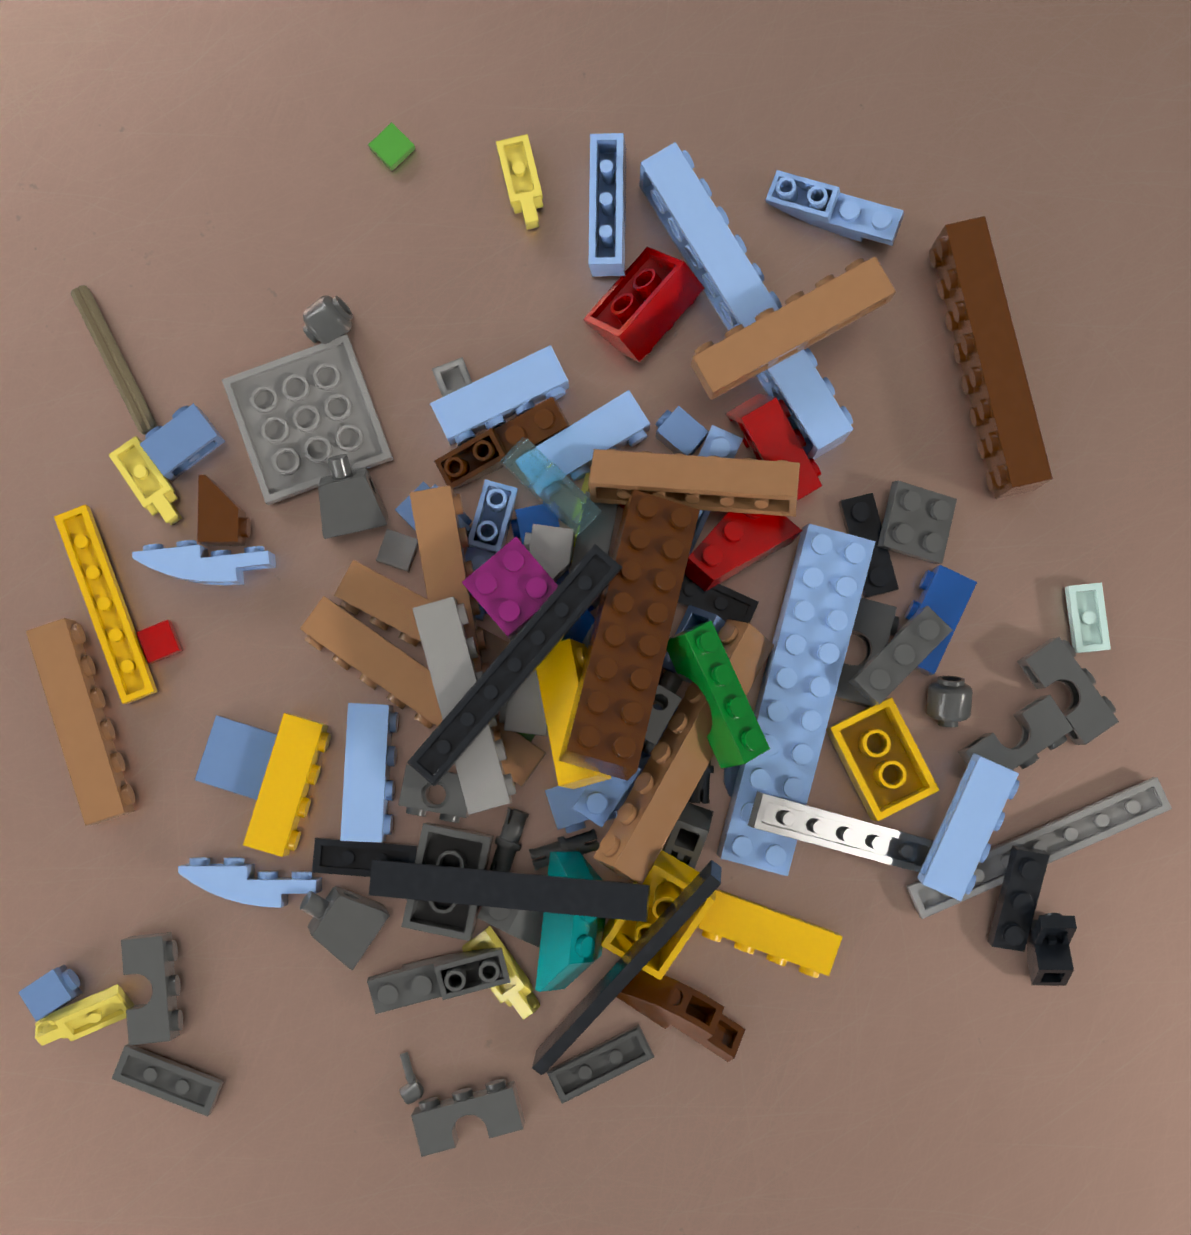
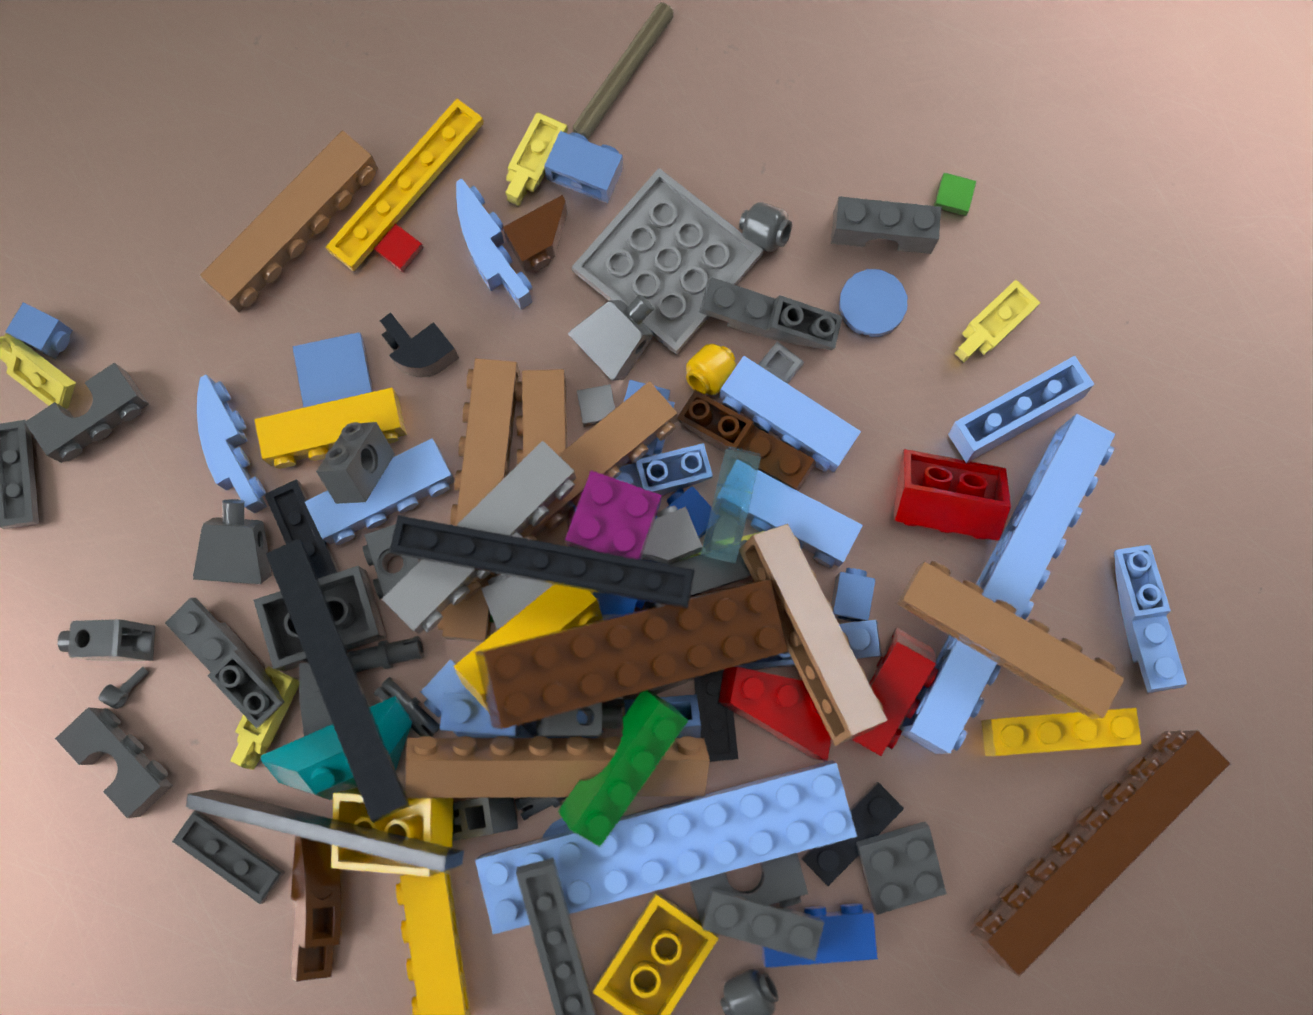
camera: 55 degrees right, 5 degrees down
none -> dark grey torso [58,619,155,661]
none -> dark grey brick [316,422,395,504]
none -> black brick [380,312,459,377]
none -> yellow head [686,344,736,395]
none -> dark grey slope [699,277,843,350]
none -> dark grey arch [831,196,941,254]
none -> medium blue tile [839,269,908,337]
none -> yellow brick [981,708,1141,756]

